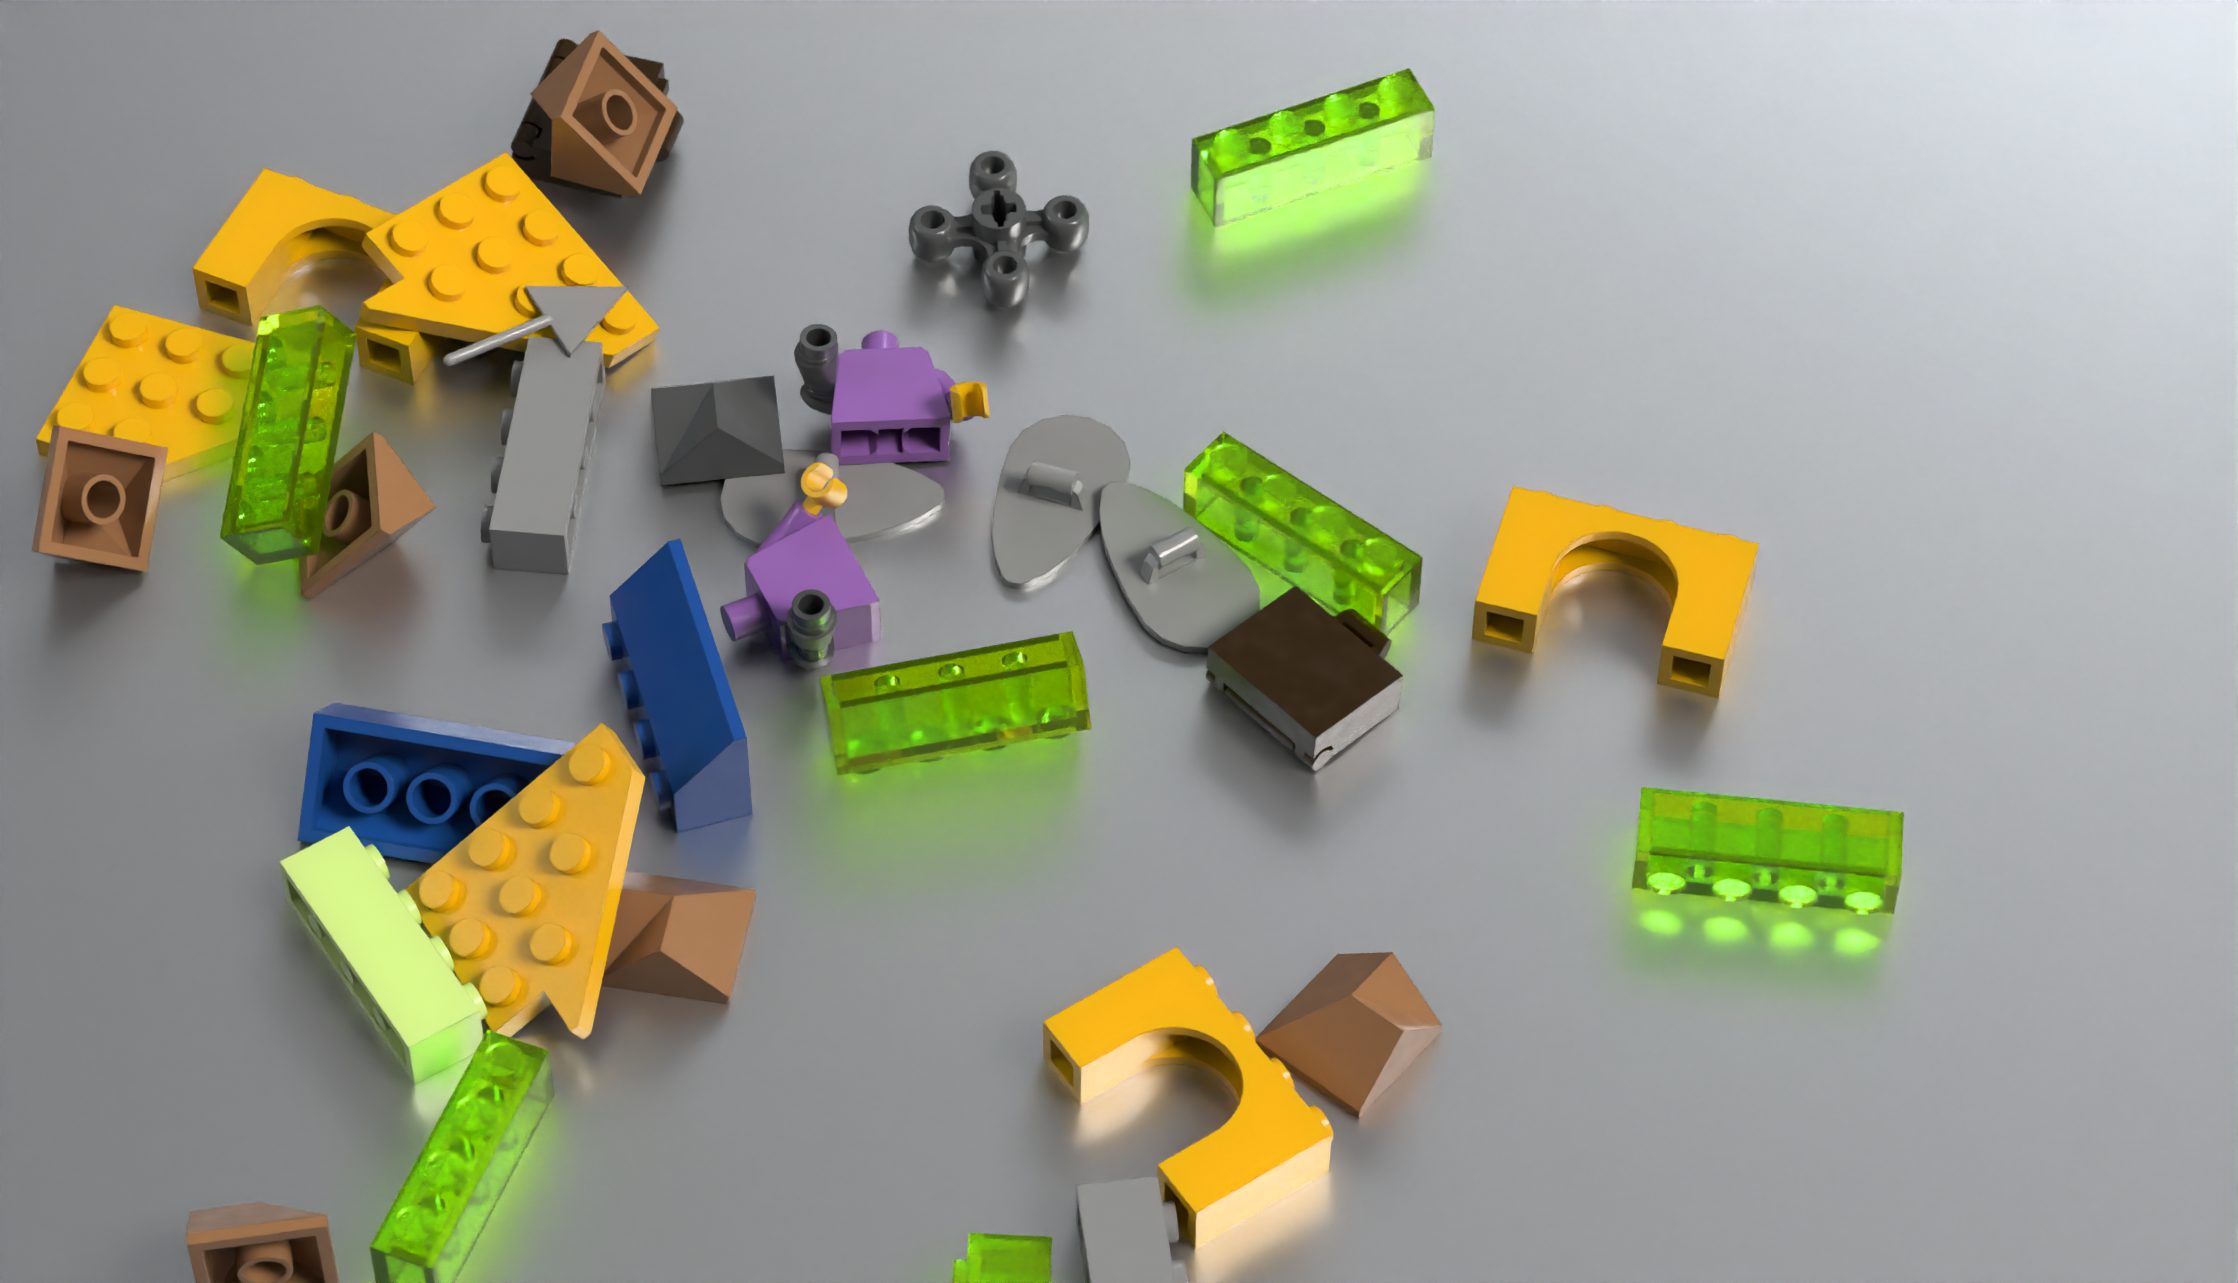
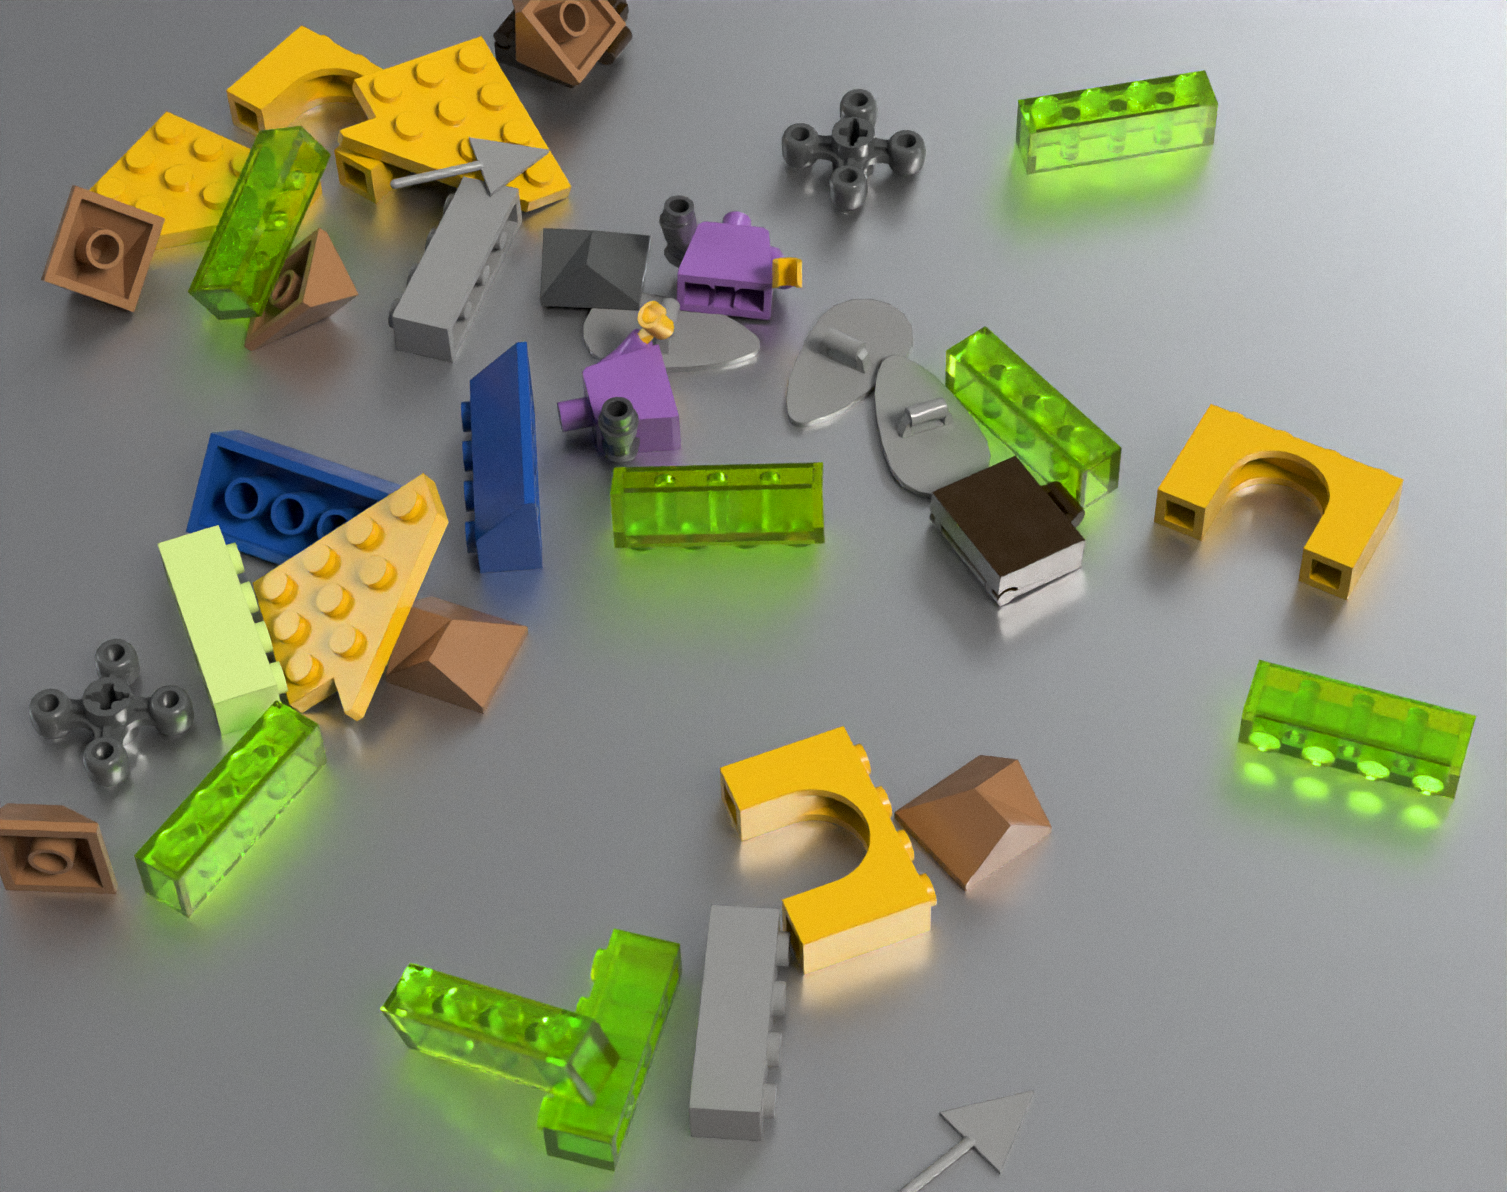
camera: 15 degrees right, 0 degrees up
none -> dark grey gear [29,639,194,787]

